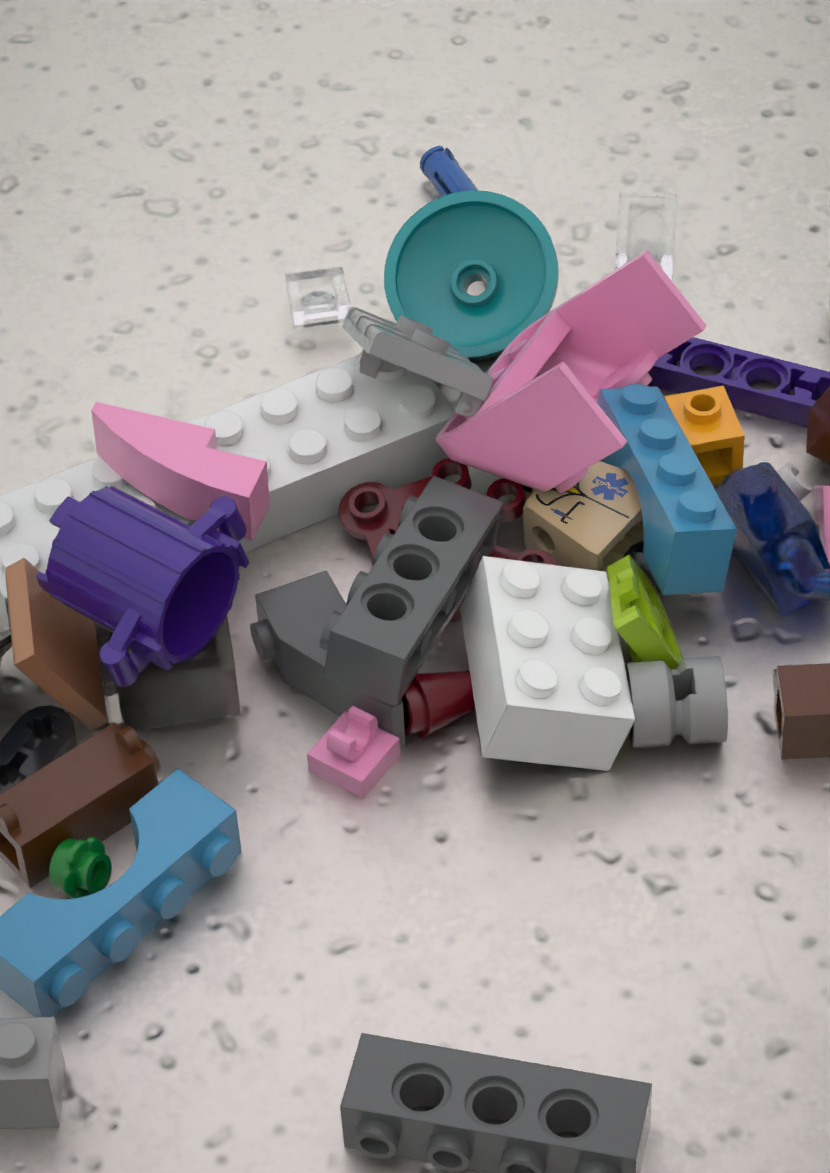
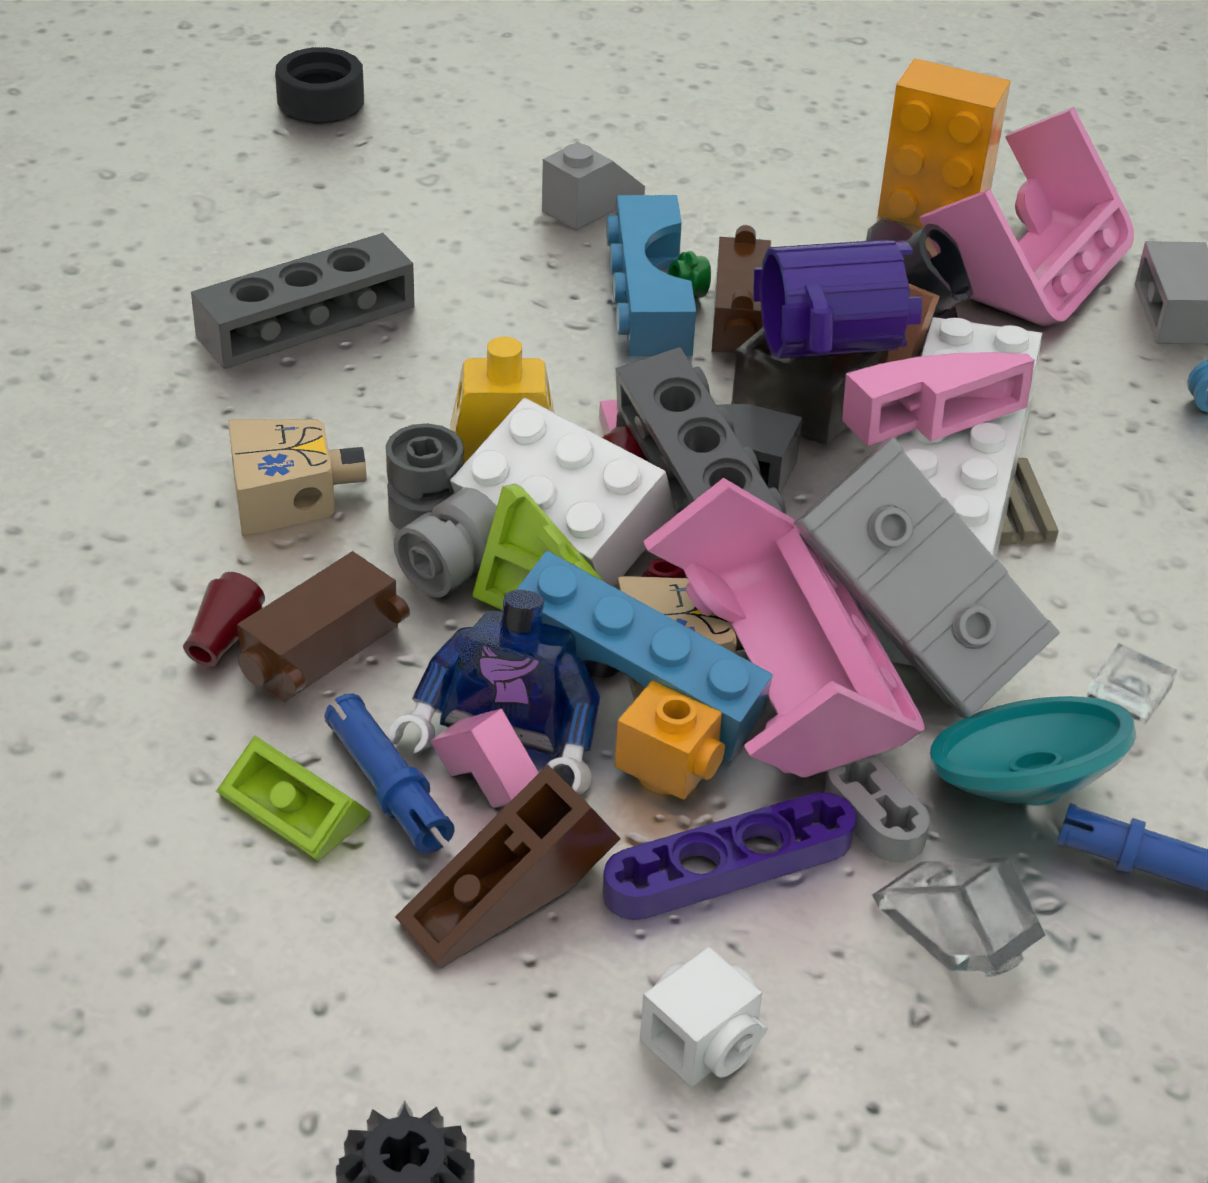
camera: 130 degrees right, 5 degrees down
none -> tan torso [228,419,367,536]
none -> dark grey wheel [385,423,464,530]
none -> yellow torso [450,336,555,464]

